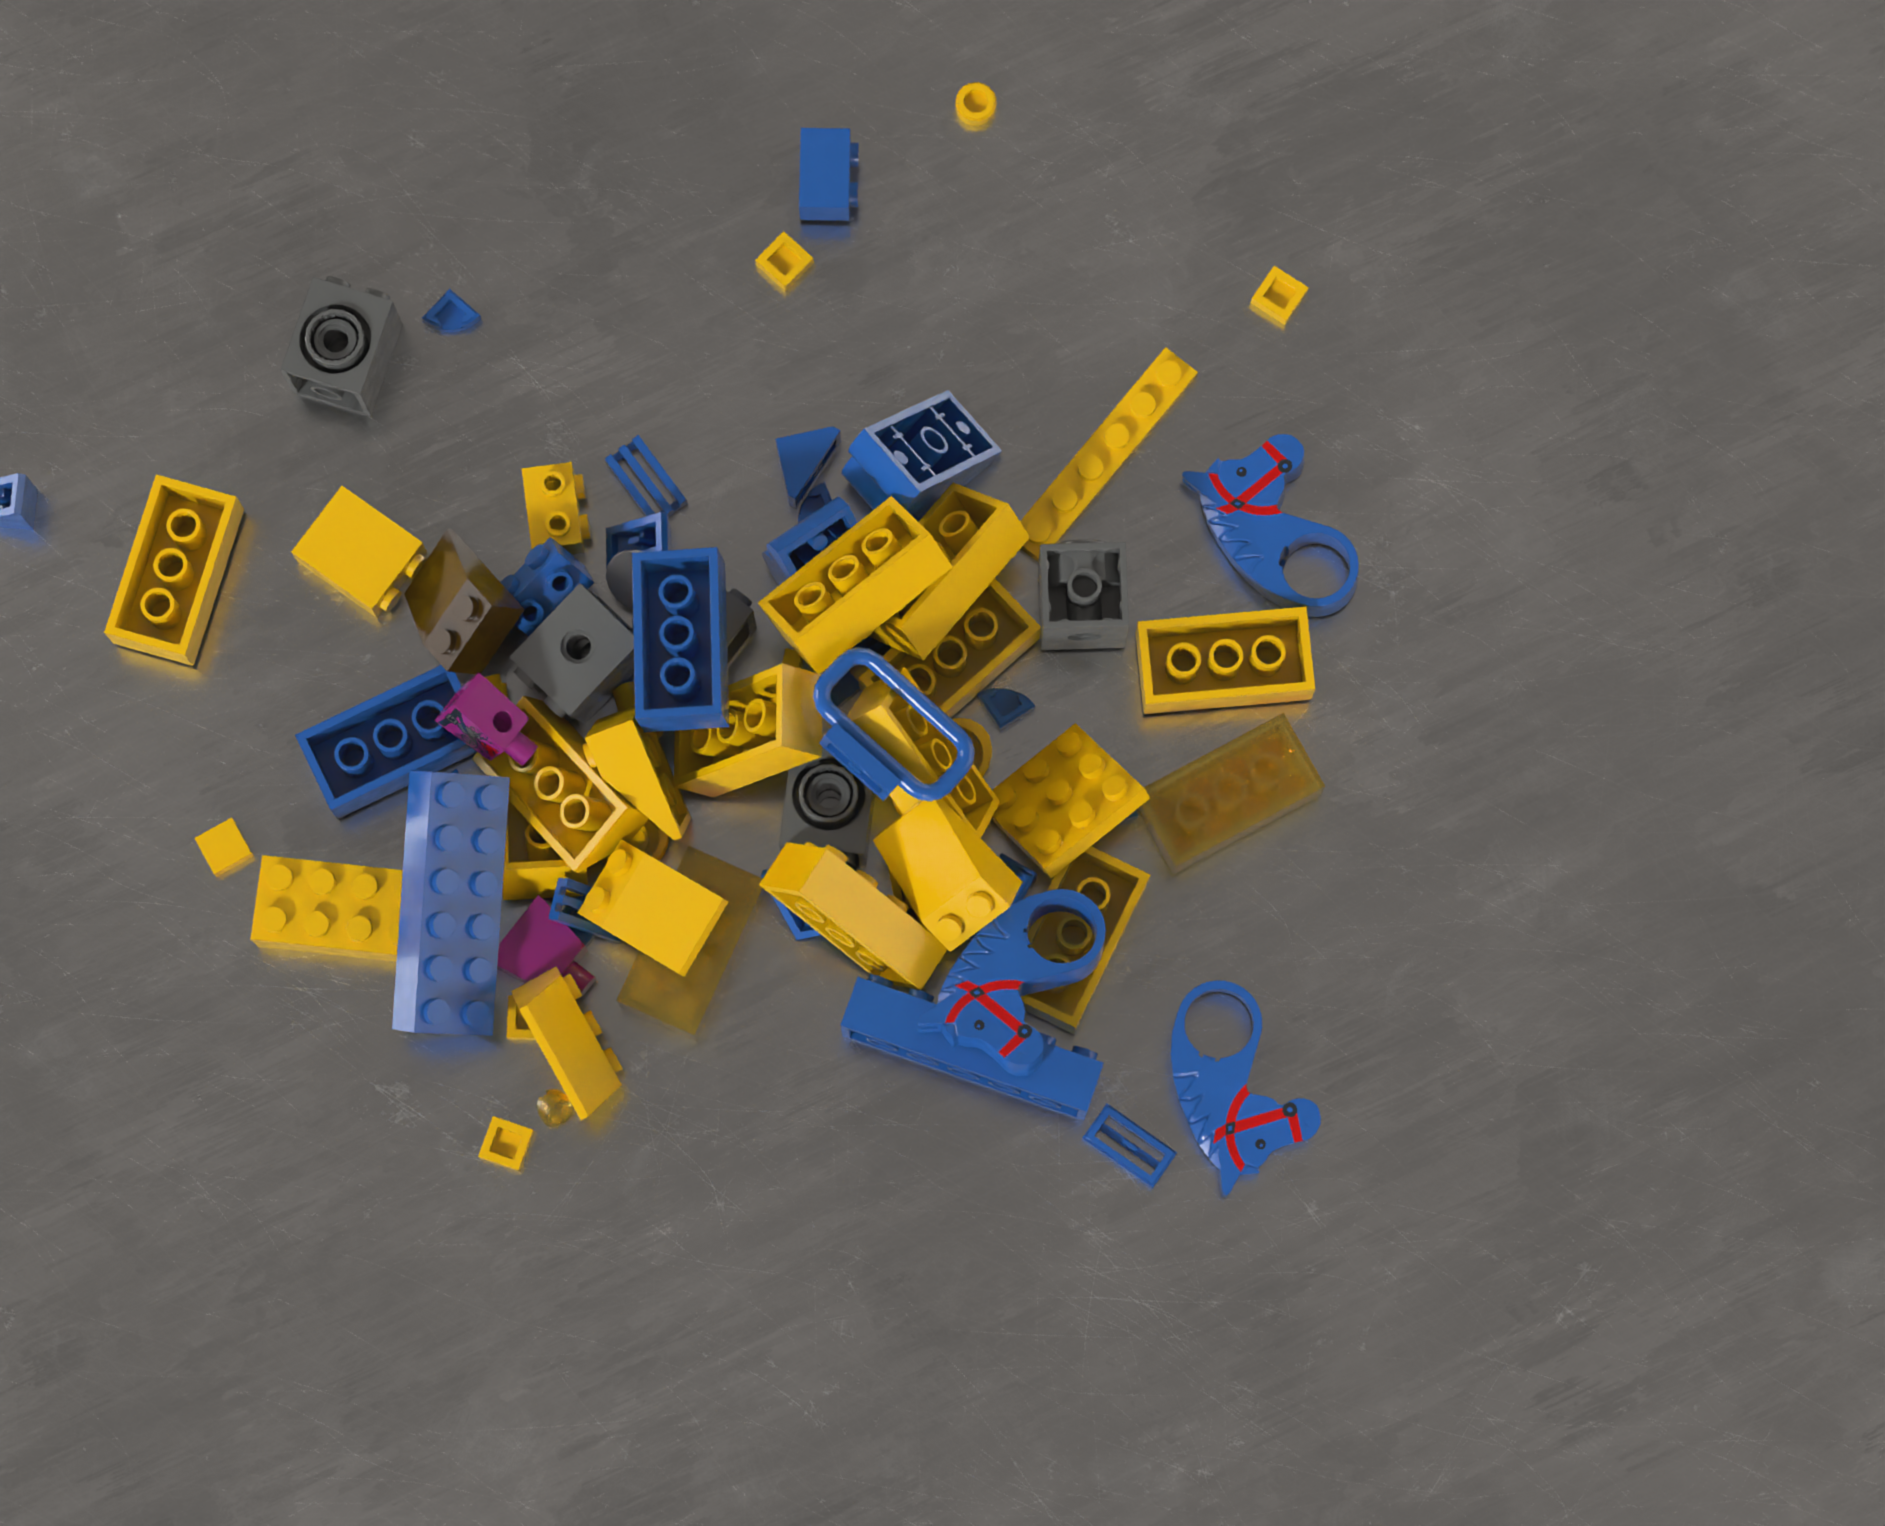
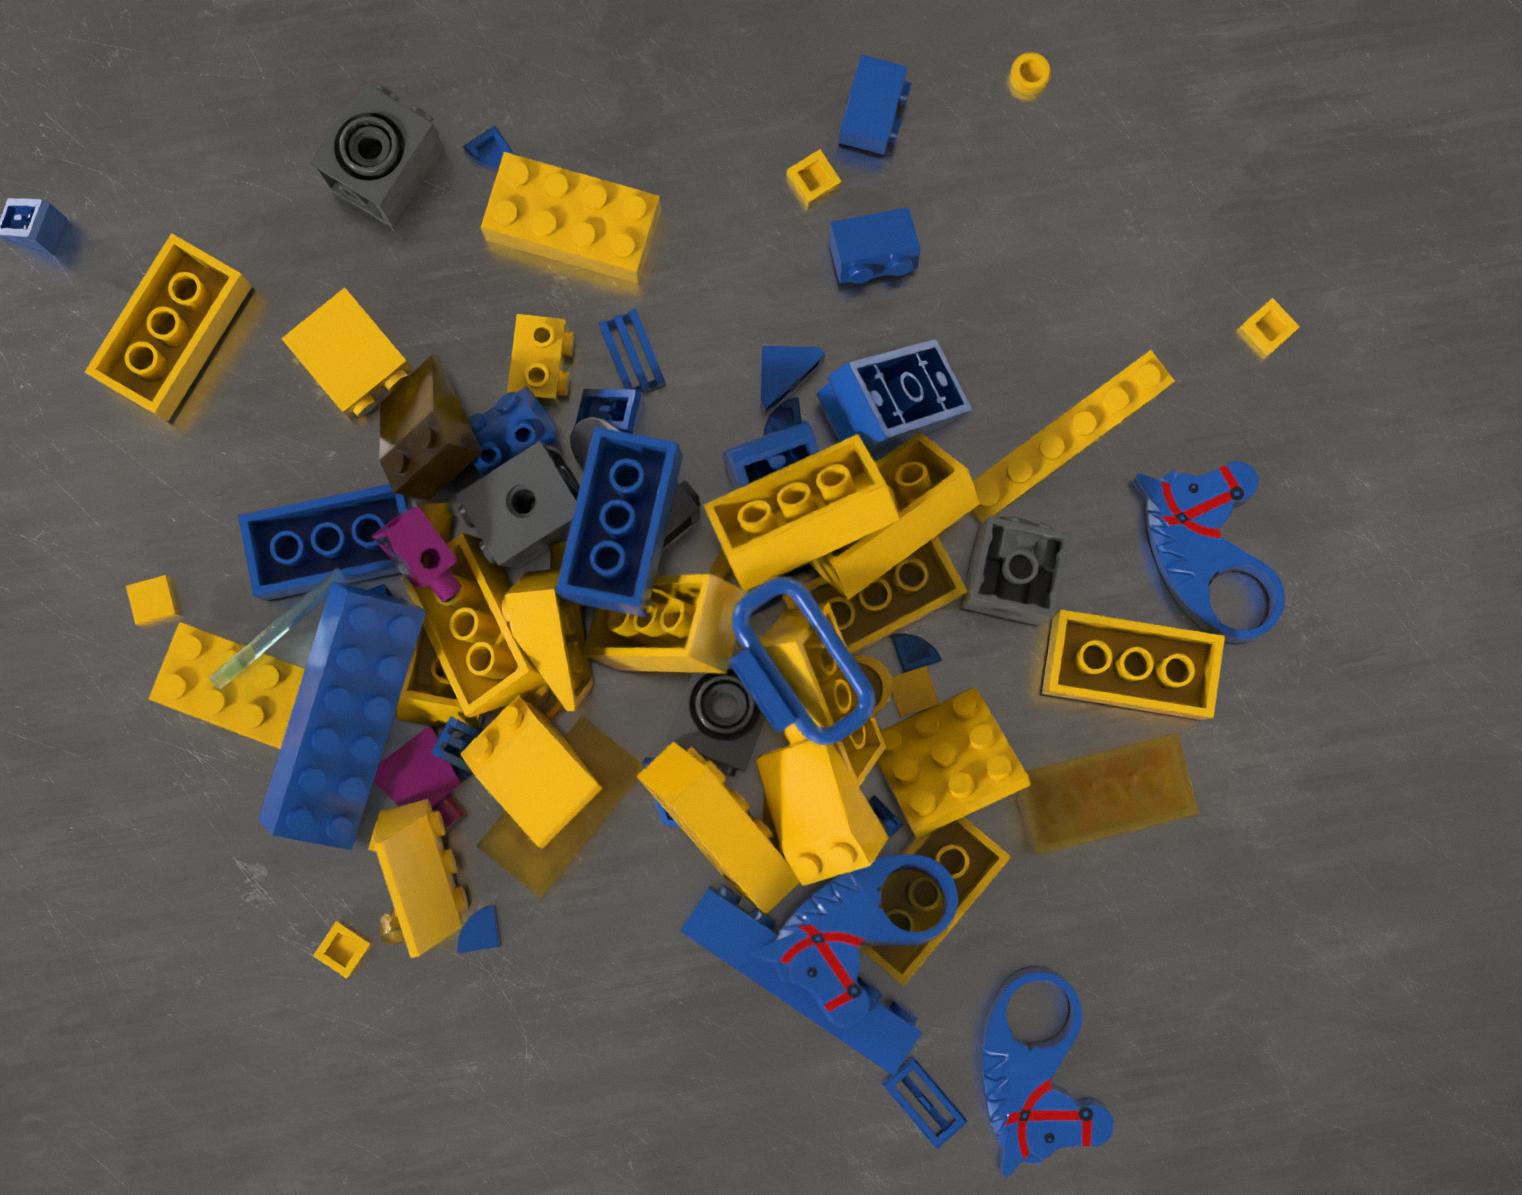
camera: 10 degrees right, 5 degrees up
none -> clear light blue bar [209,567,348,690]
none -> blue tile [457,905,501,953]
none -> yellow brick [480,152,661,284]
none -> blue brick [829,207,921,284]
none -> yellow tile [891,666,939,718]

